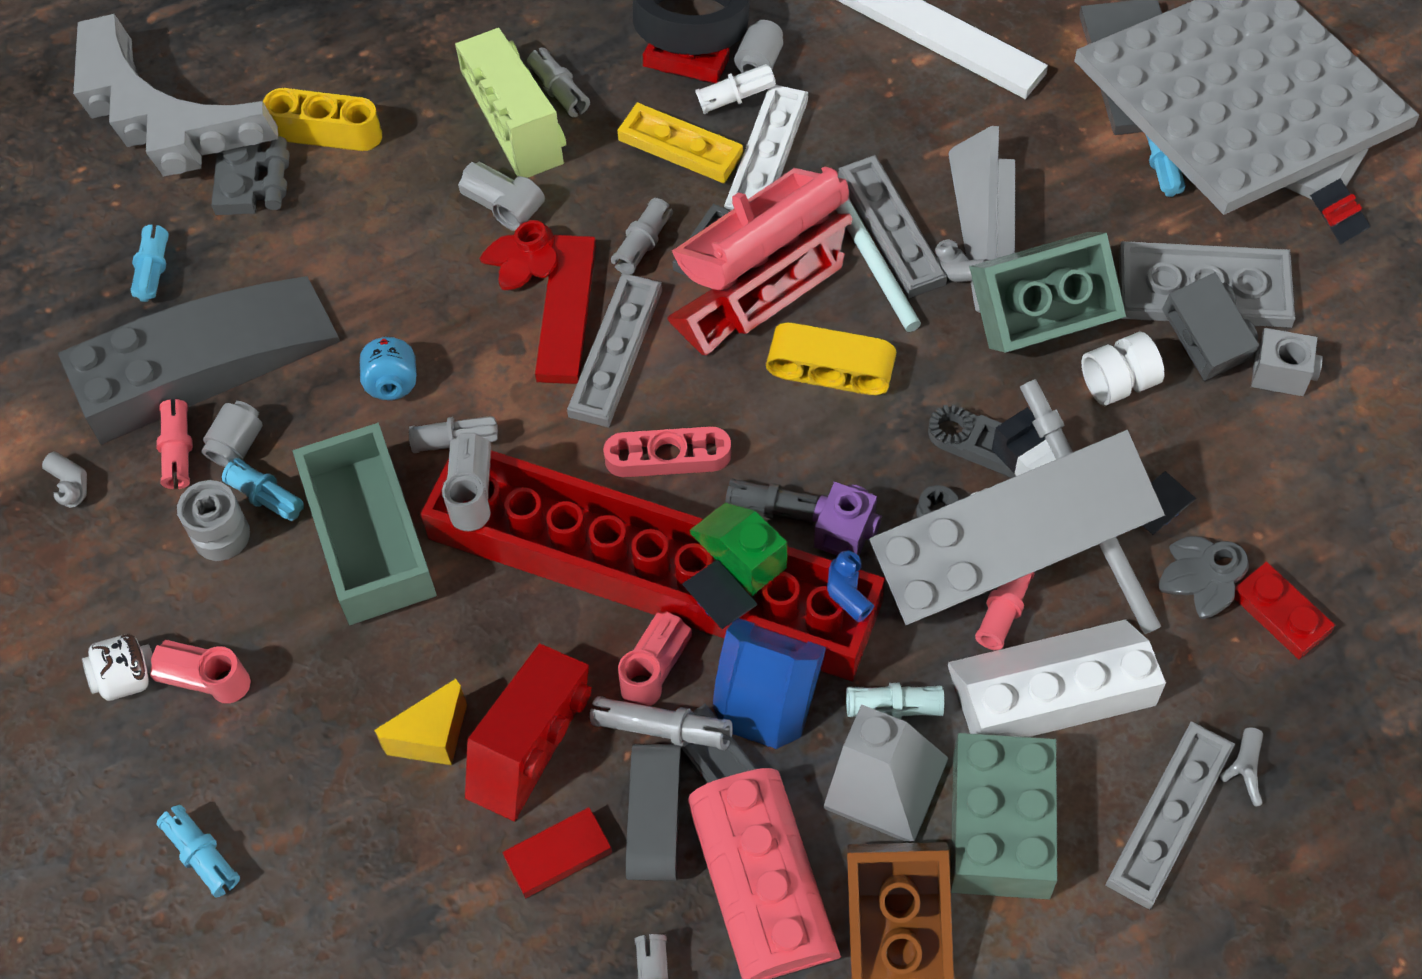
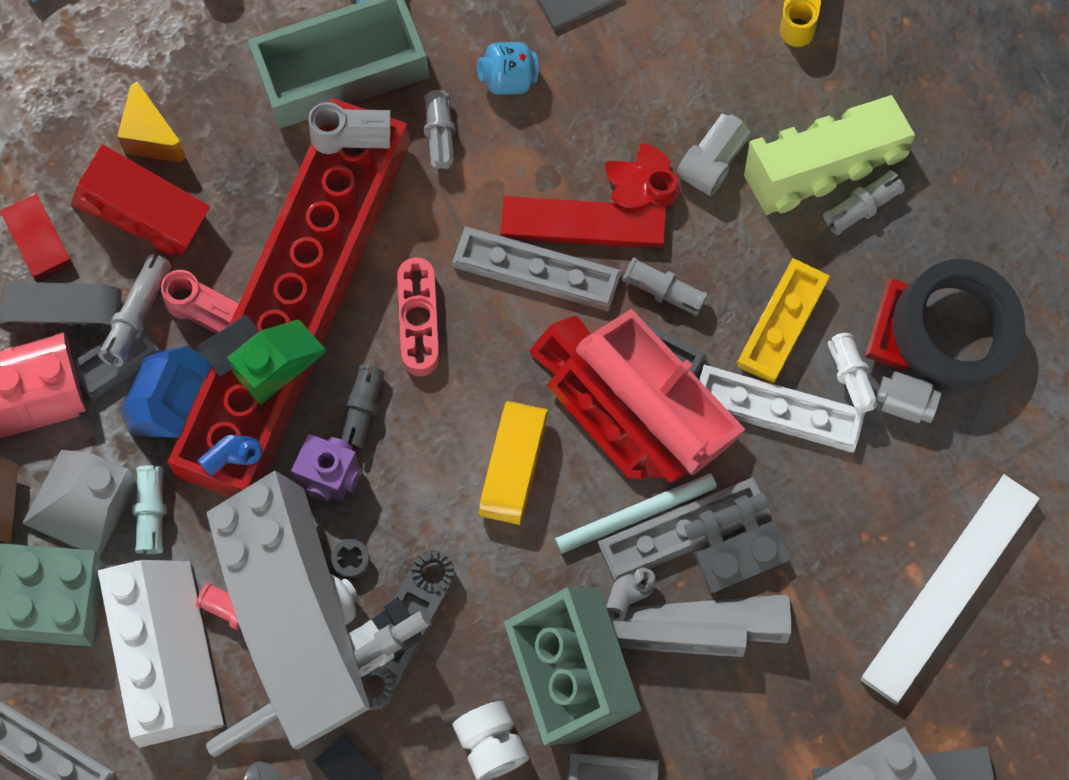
camera: 90 degrees right, 10 degrees up
none -> dark grey plate [684,492,790,593]

